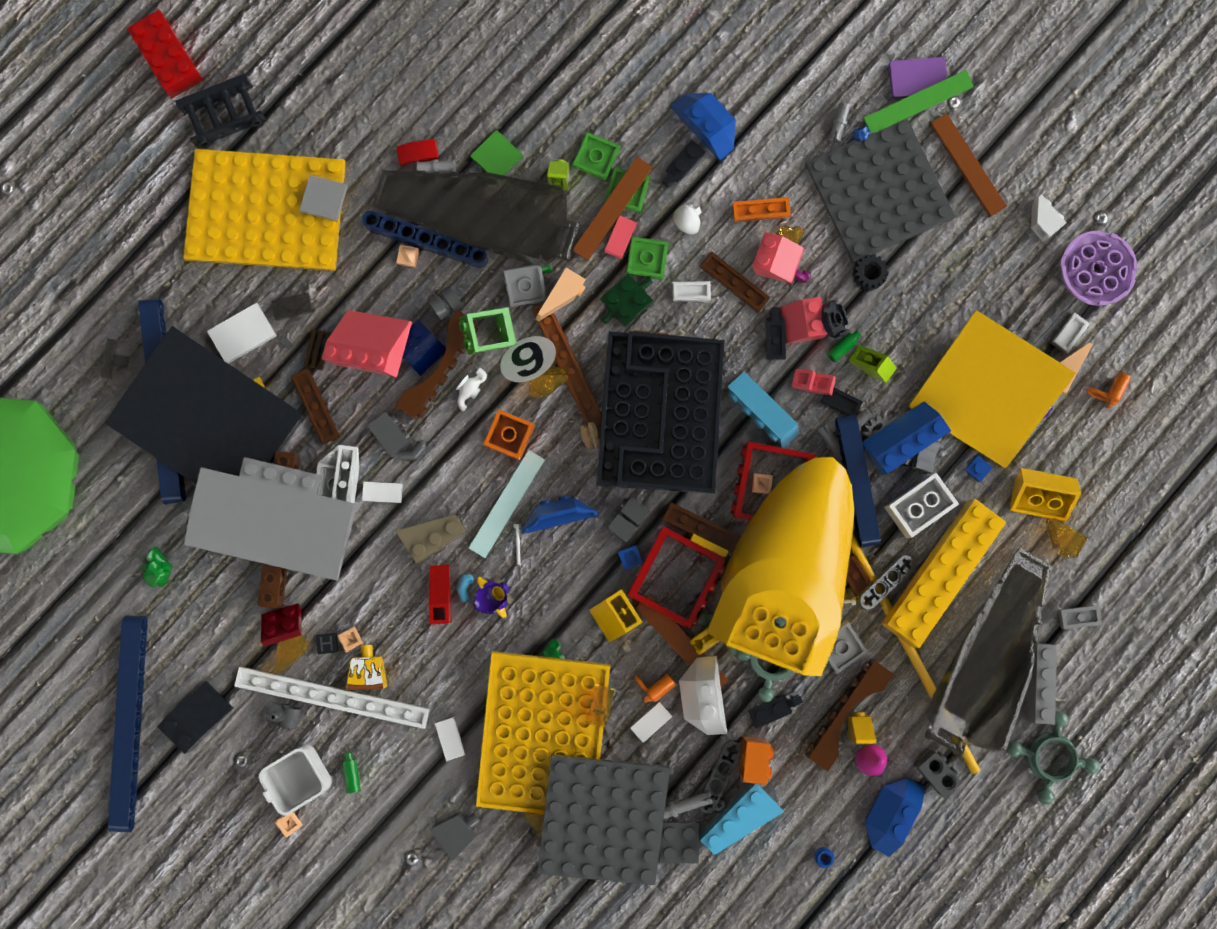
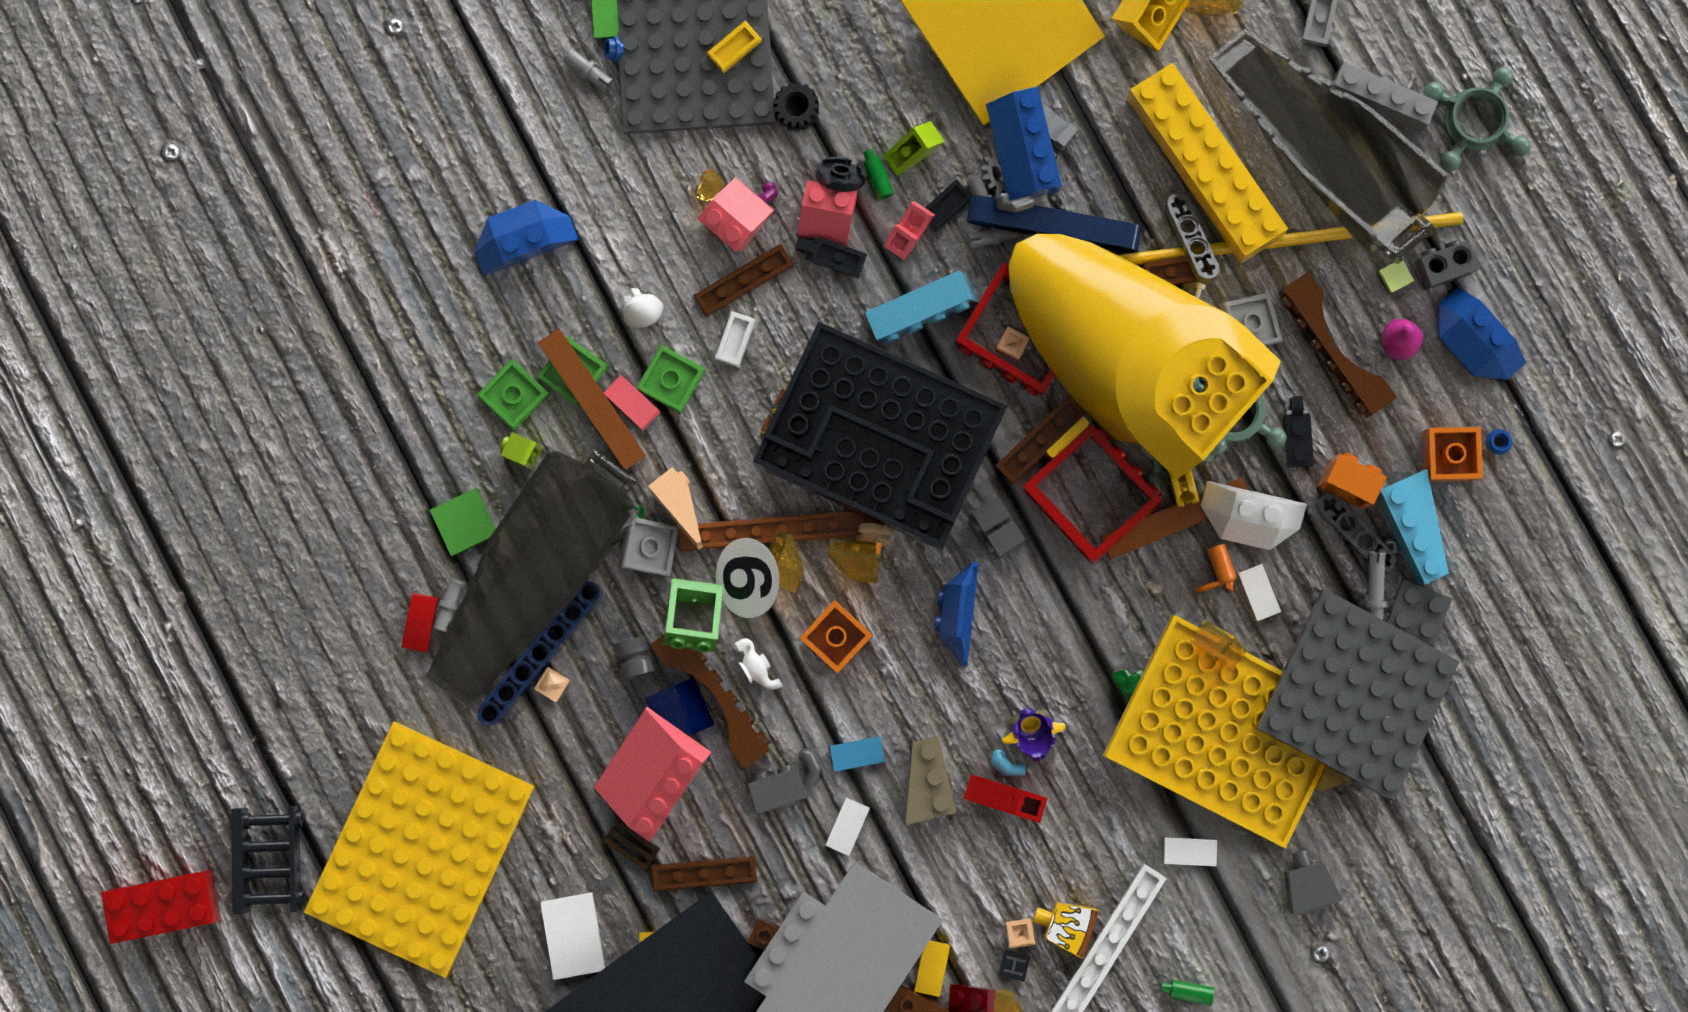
camera: 65 degrees left, 0 degrees up
clear smoke tile [271,292,314,321] -> none
light grey tile [300,175,348,222] -> none
white wedge [316,445,359,503] -> none
light aqua tile [469,450,545,558] -> none
white piece [513,524,521,565] -> none
yellow slope [589,589,643,643] -> none
dark green plate [600,274,653,327] -> none
blue plate [618,546,643,570] -> none
black hinge [662,140,706,188] -> none
orange plate [732,197,791,222] -> none
yellow slope [847,711,876,744] -> none
white brick [884,473,959,538] -> none
blue plate [964,455,993,482] -> none
none -> yellow tile [707,21,762,74]
none -> clear yellow slope [828,537,882,583]
none -> dark azure tile [830,736,885,772]
none -> yellow tile [914,940,950,997]
none -> dark grey arm [995,193,1034,213]
none -> yellowish green tile [1378,259,1414,294]
none -> orange brick [1422,427,1483,482]

